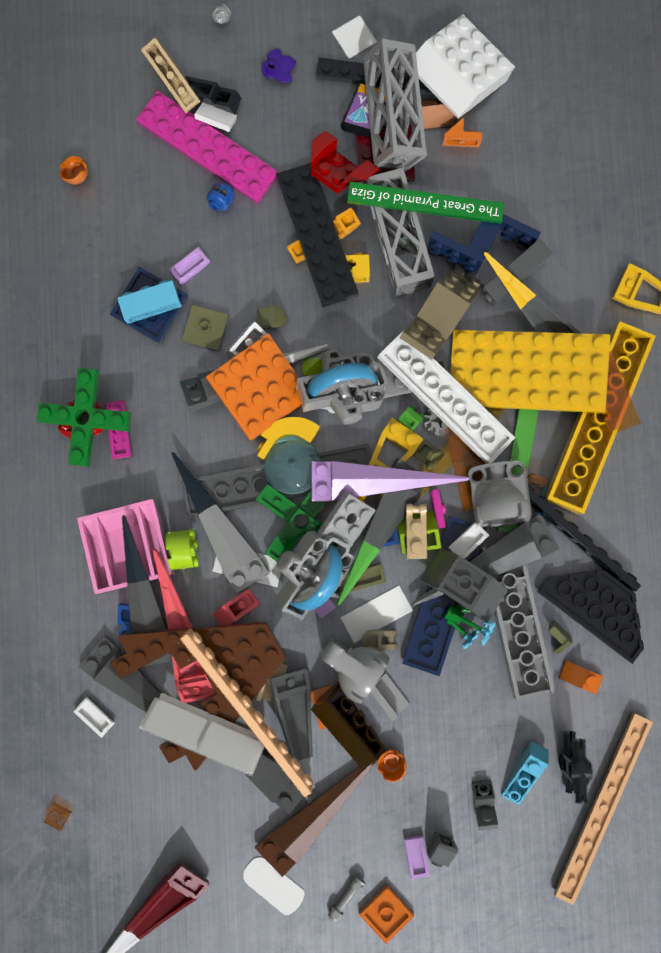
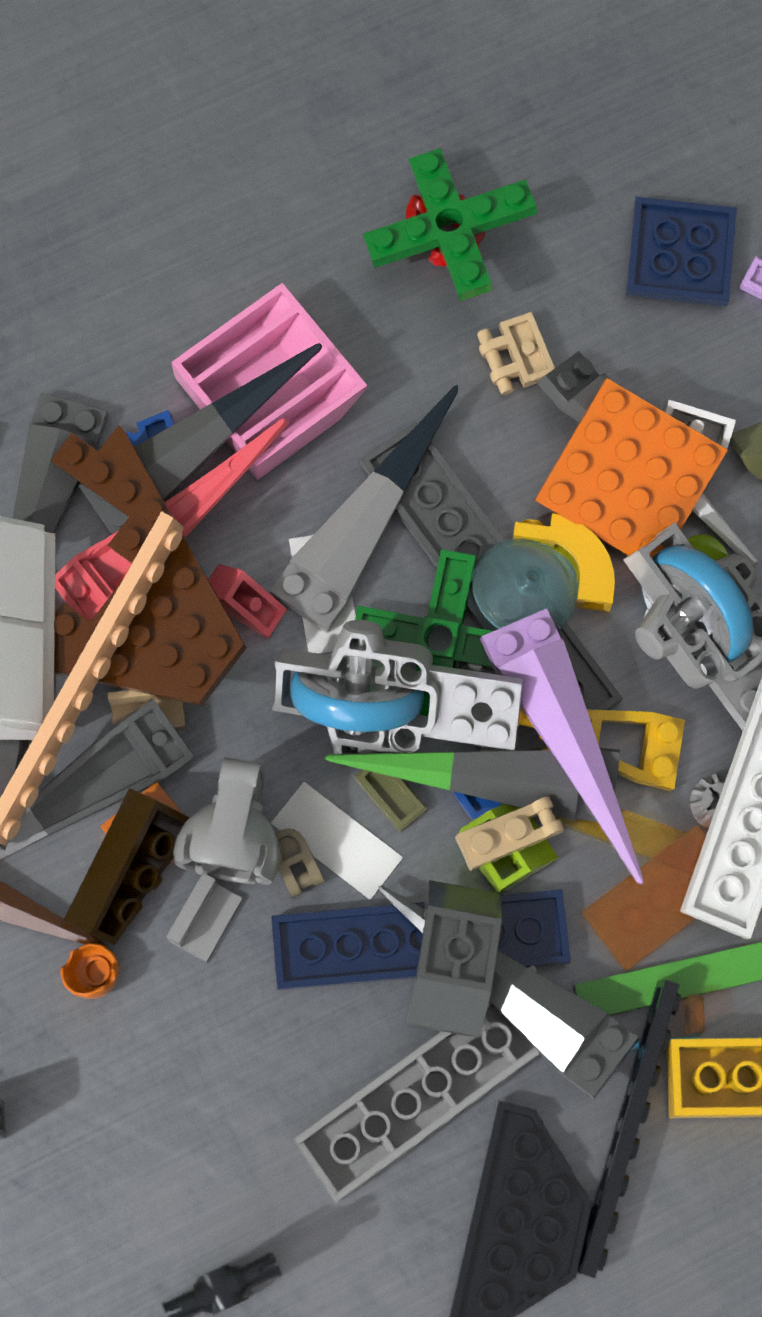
camera: 60 degrees right, 10 degrees down
dark pink plate [105,400,132,460] -> none
medium azure brick [117,280,182,324] -> none
lime brick [166,529,200,570] -> none
olive plate [182,305,229,352] -> none
lavender tile [314,598,336,619] -> none
bright green tile [398,406,423,431] -> none
olive tile [413,439,444,470] -> none
dark pink plate [430,489,446,529] -> none
plant [444,604,496,649] -> none
white tile [448,522,489,559] -> none
light grey piece [468,461,532,527] -> none
dark grey slope [472,781,498,831] -> none
medium azure slope [501,741,549,805] -> none
olive tile [548,620,572,655] -> none
orange slope [559,660,604,694] -> none
none -> tan plate [477,312,555,396]

